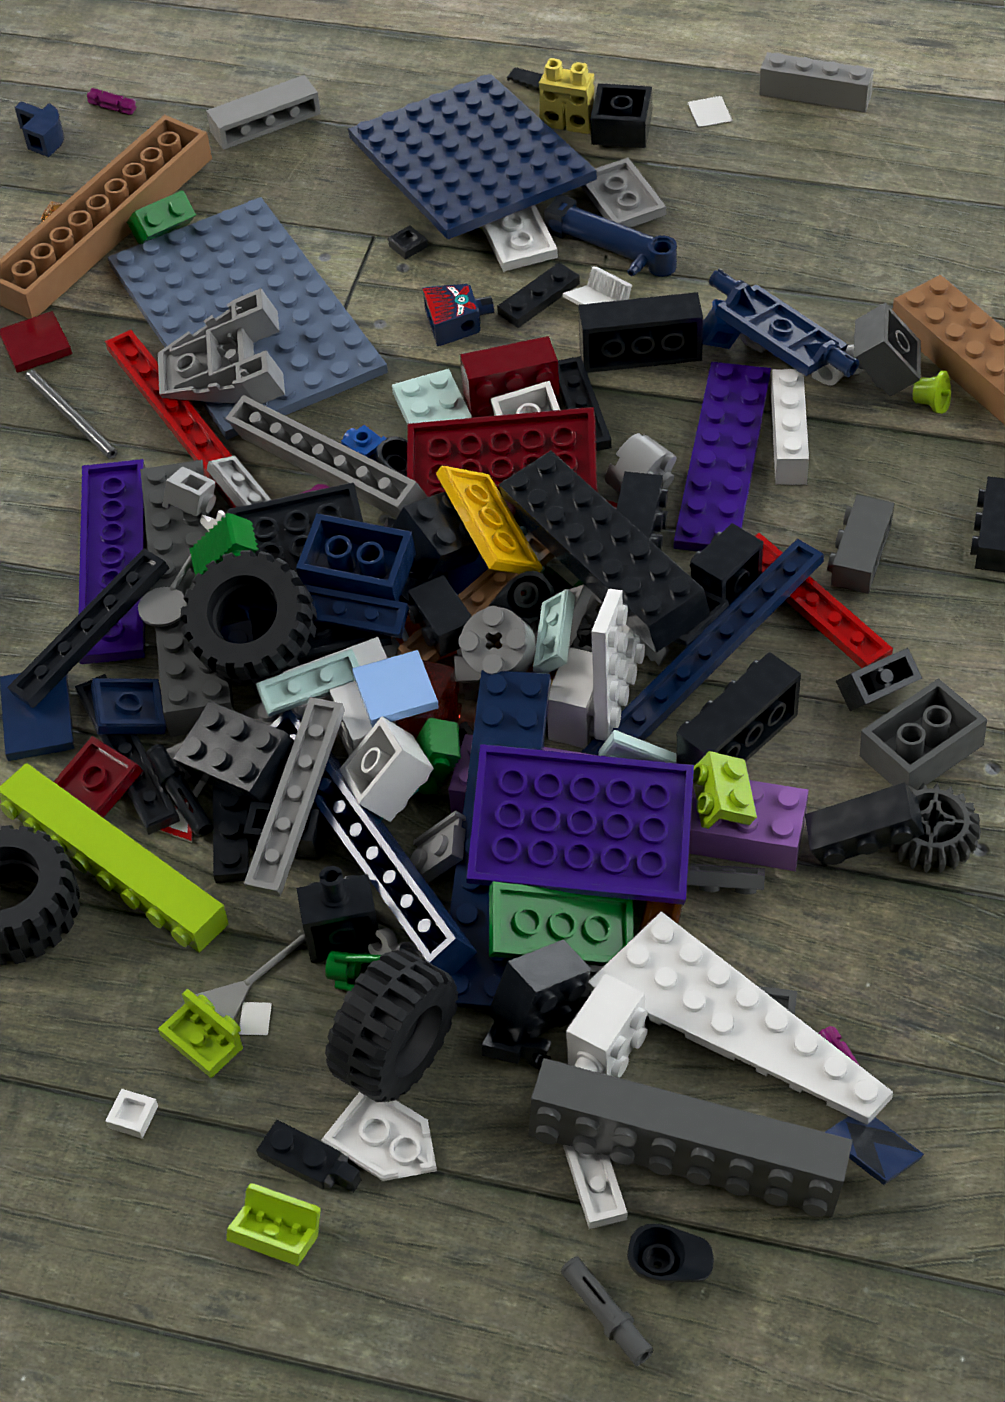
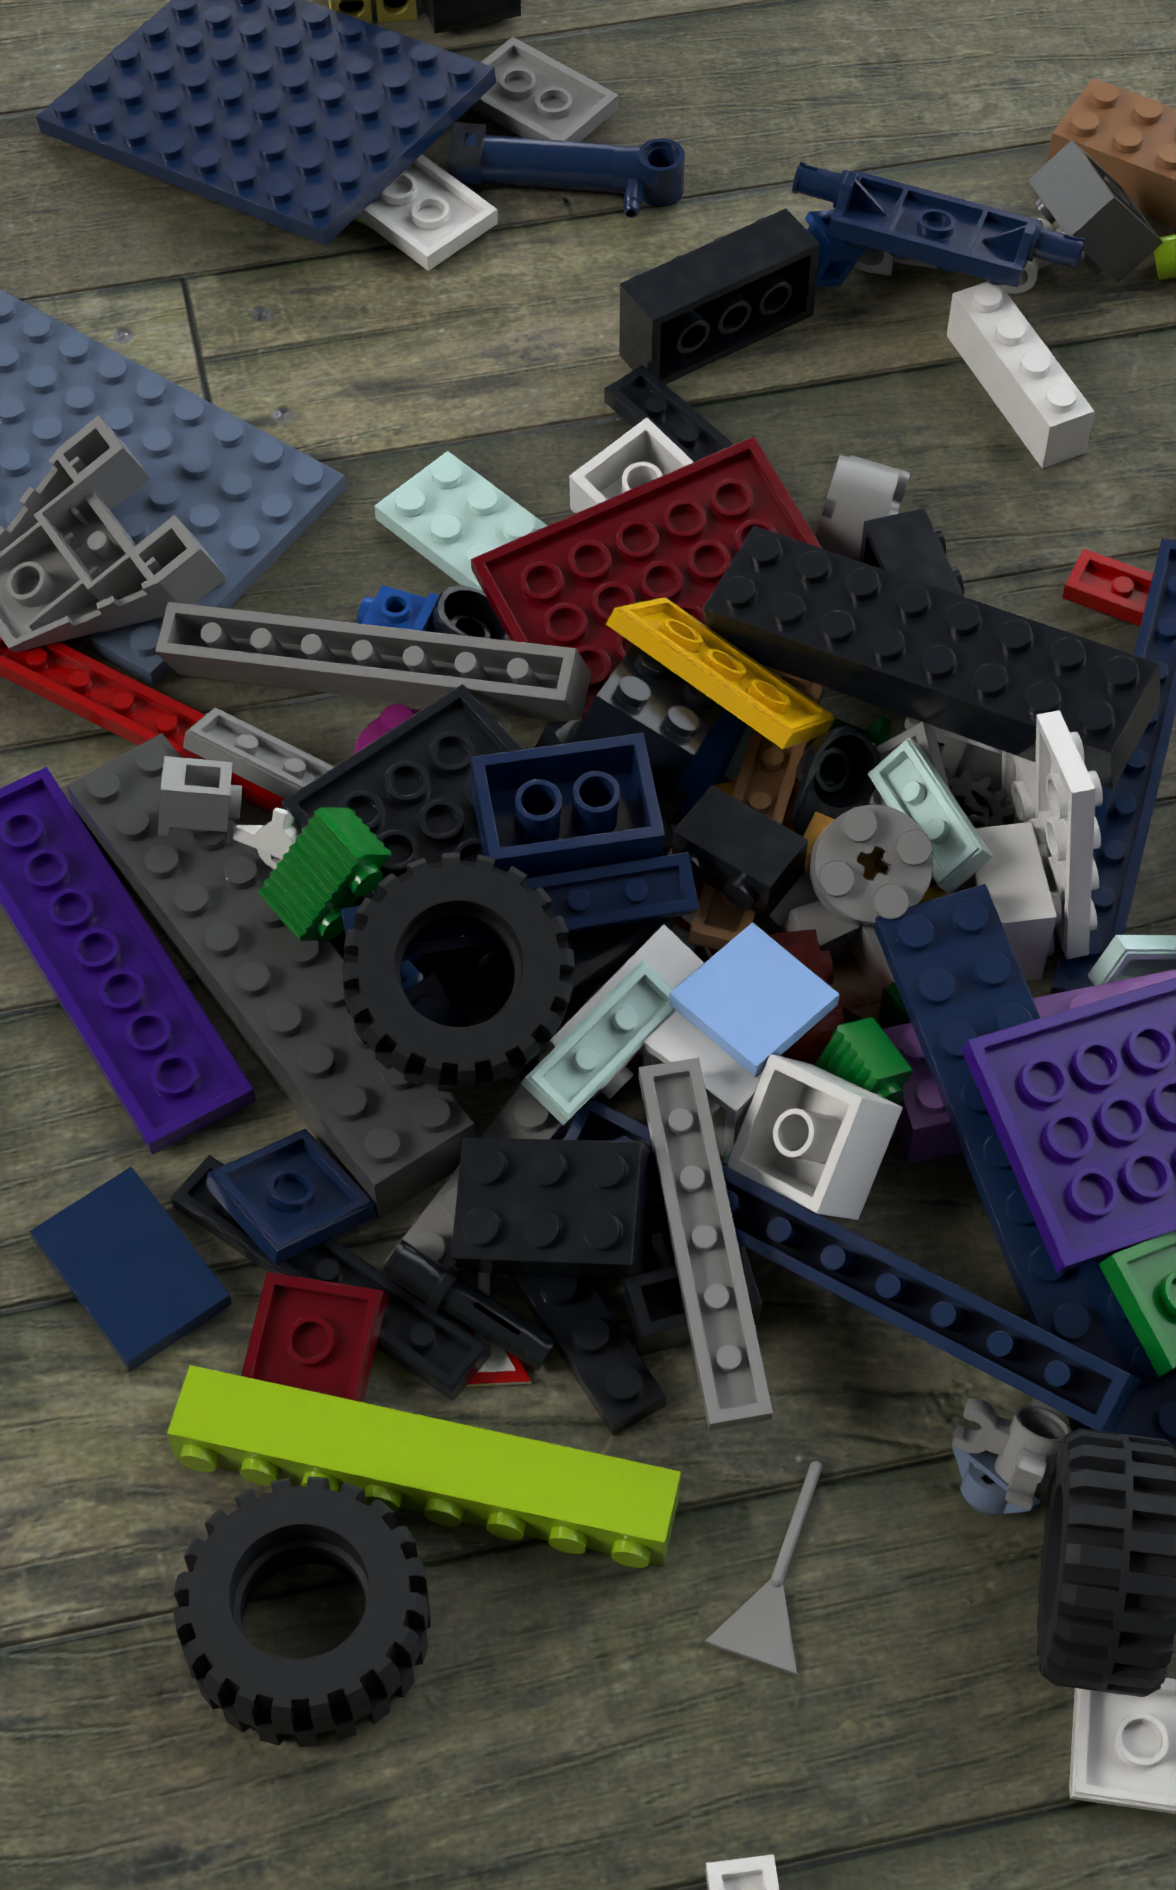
camera: 30 degrees left, 5 degrees up
black plate [7,548,170,708] -> none
light grey piece [138,554,192,627] -> none
lime bracket [158,989,243,1078] -> none
white sticker [239,1002,272,1035] -> none
black hinge [256,1120,362,1193] -> none
black brick [296,866,381,963] -> none
green plant [325,950,381,991] -> none
black tile [388,225,428,260] -> none
light grey plate [410,811,466,884] -> none
dark blue torso [422,284,494,346] -> none
dark red brick [460,336,560,418] -> none
black plate [497,262,580,328] -> none
white piece [562,266,632,305] -> none
dark purple plate [674,362,771,552] -> none
black brick [690,523,763,605] -> none

